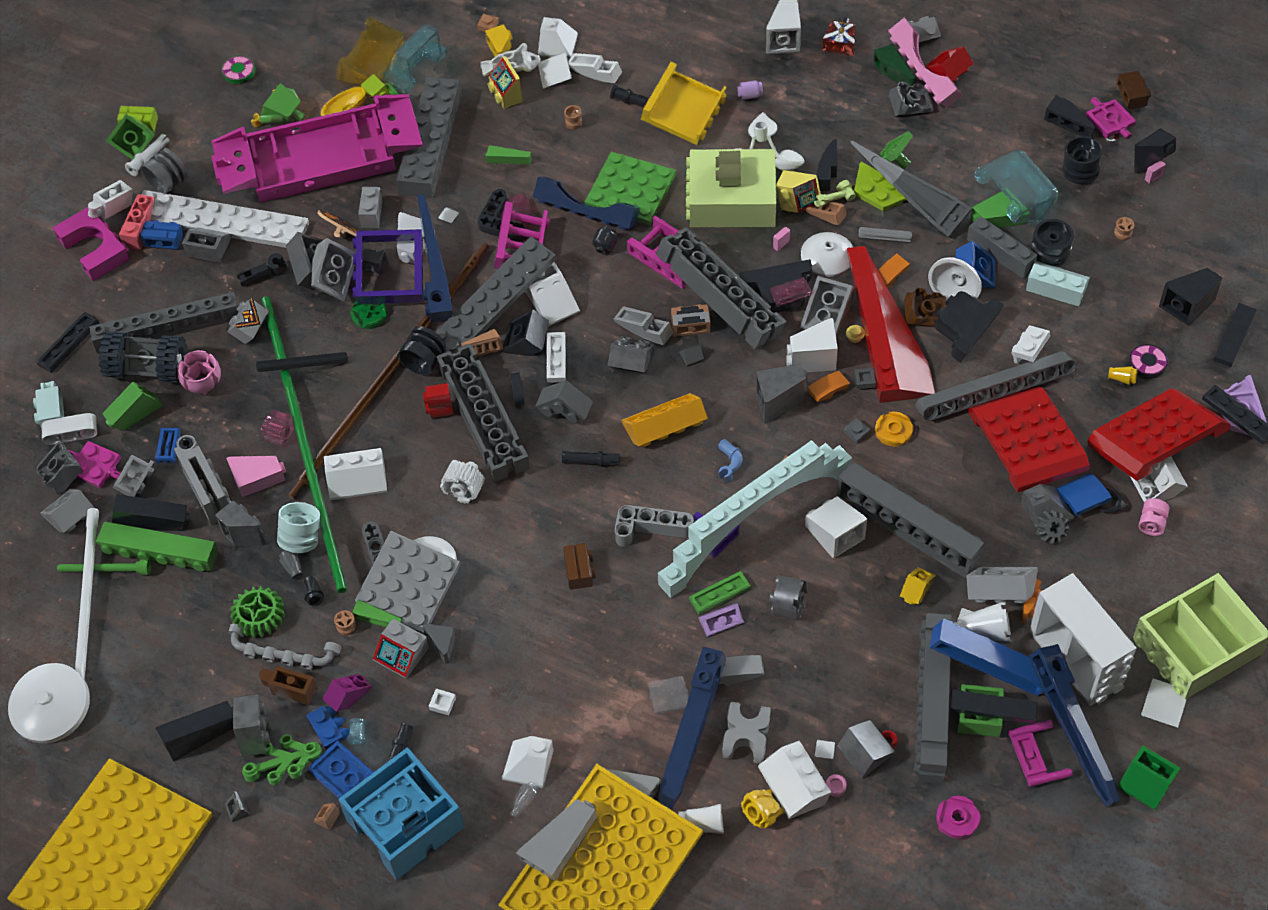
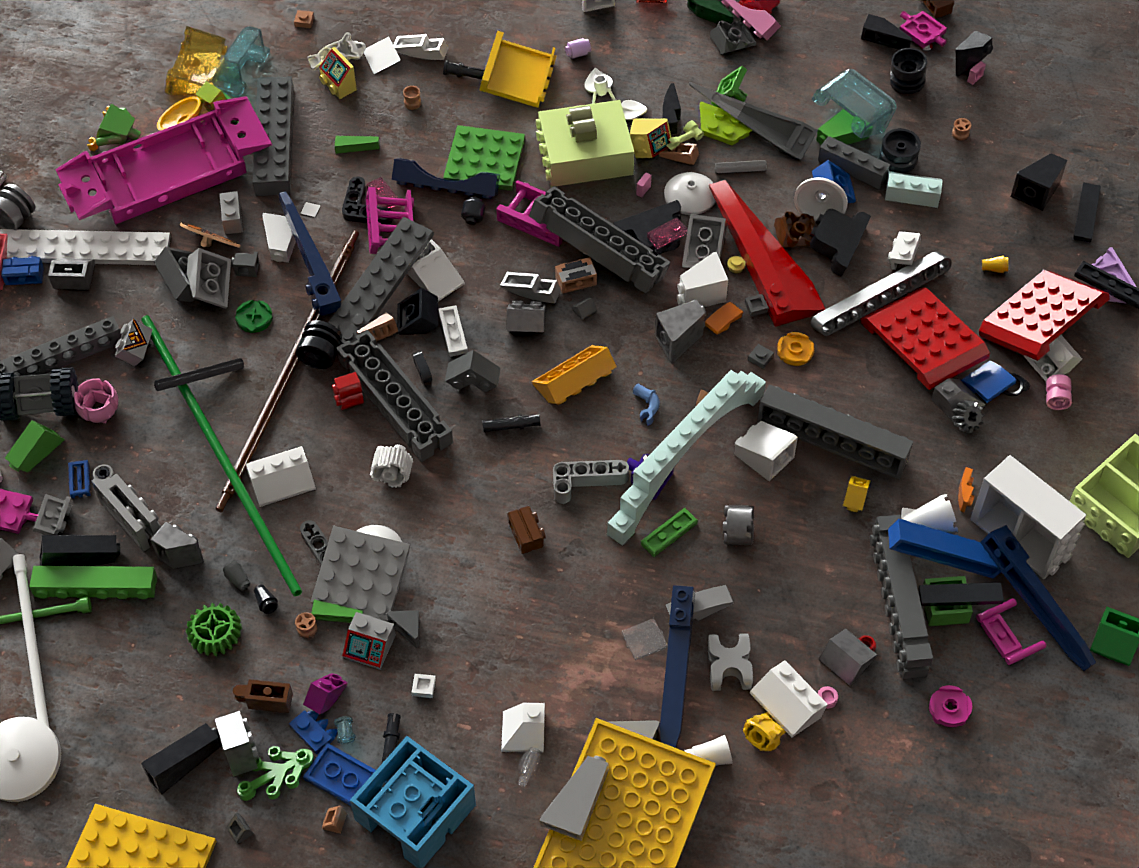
camera: 15 degrees left, 0 degrees up
tile [221,56,256,84] -> none
bright pink slope [226,456,286,497] -> none
light grey bar [228,624,341,670] -> none
black piece [237,253,286,287] -> none
clear pink piece [261,409,295,447] -> none
light aqua wheel [277,502,320,553] -> none
dark purple window [353,229,423,304] -> none
yellow slope [485,24,513,57] -> none
white slope [538,17,578,59] -> none
lavender slope [698,604,745,637] -> none
white sticker [815,740,835,759] -> none
orange slope [878,254,910,288] -> none
light grey slope [966,567,1038,603] -> none
tile [1129,344,1168,379] -> none
white sticker [1141,679,1187,728] -> none

